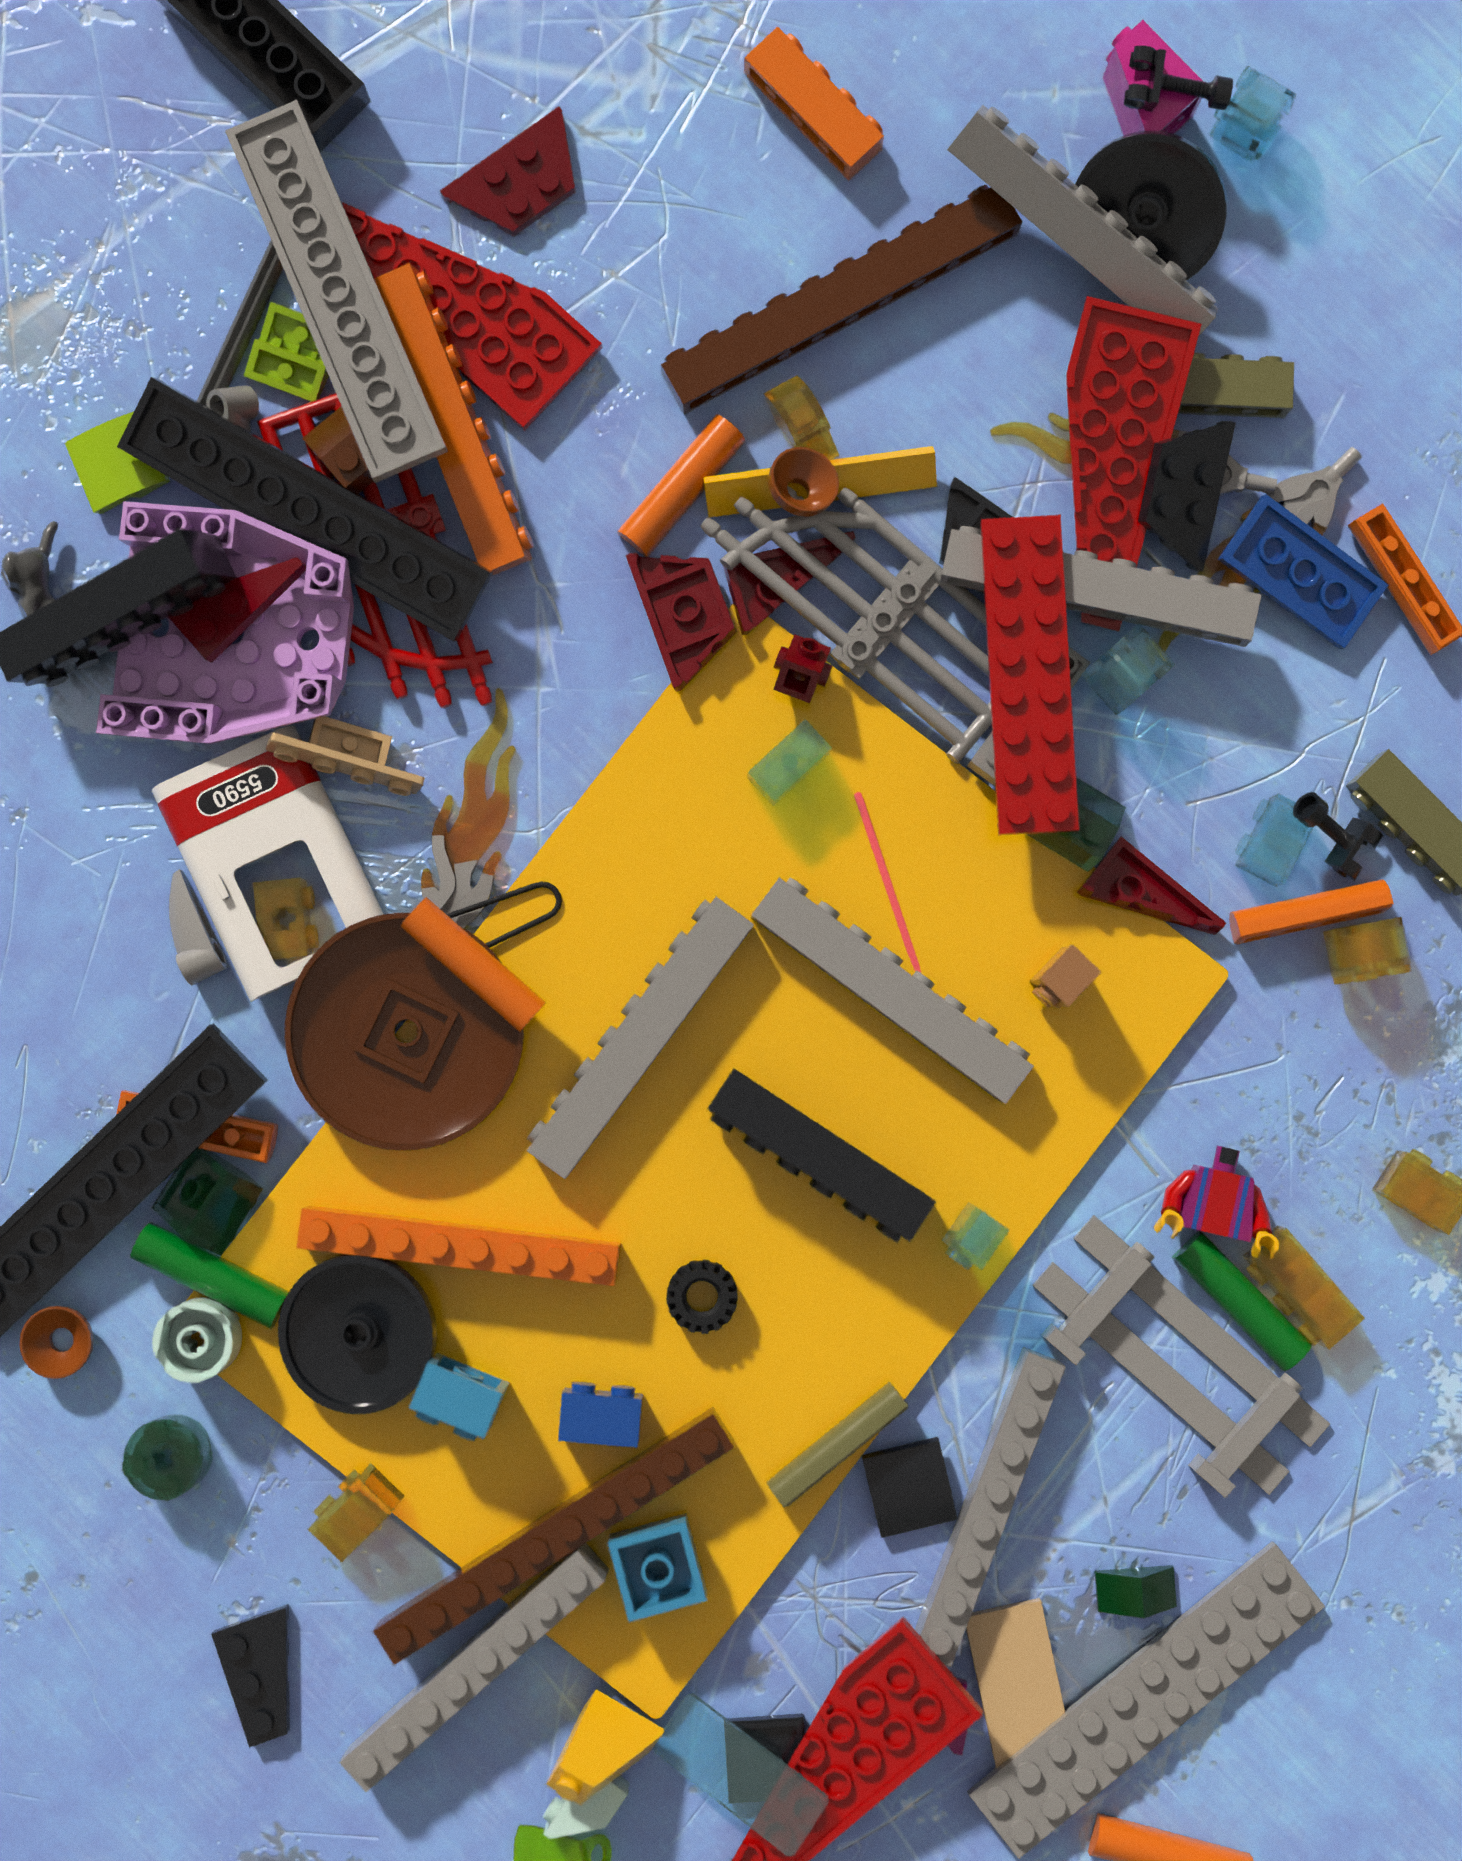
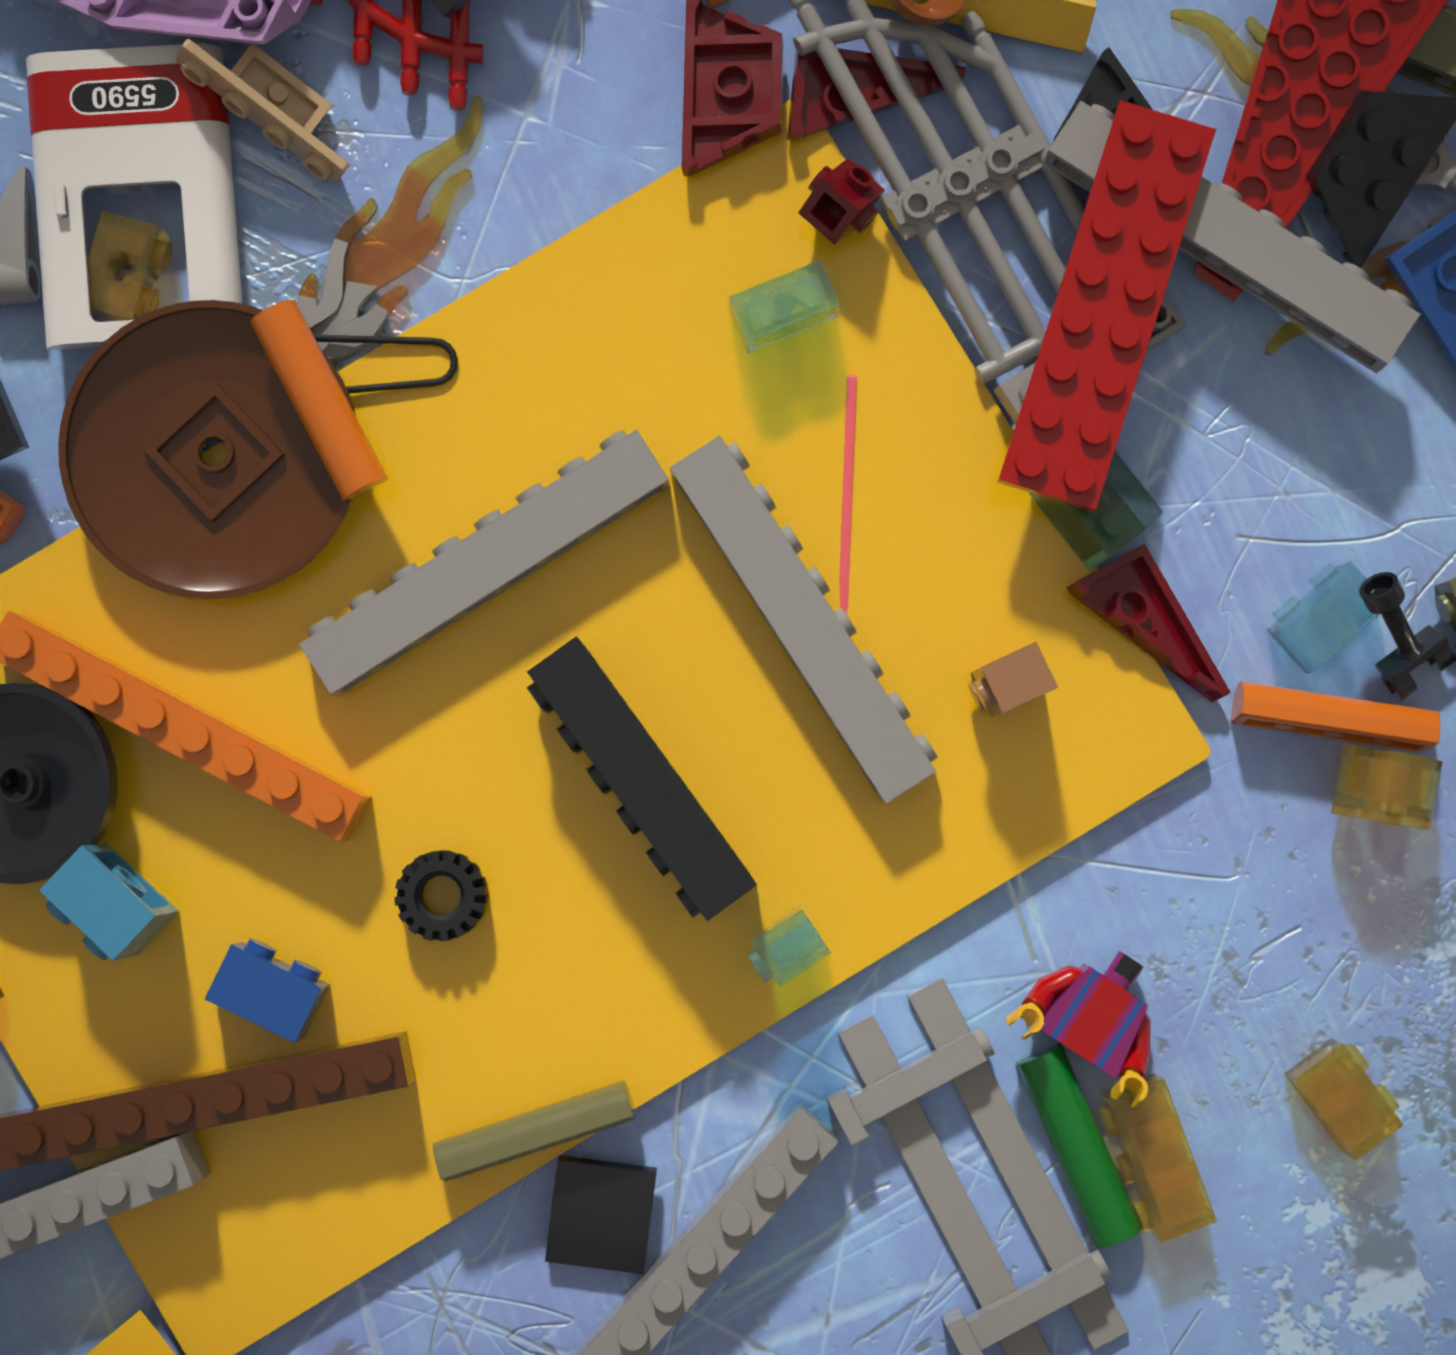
camera: 25 degrees right, 0 degrees up
dark azure brick [608,1513,707,1622] -> none
clear light blue brick [1081,624,1175,716] -> none

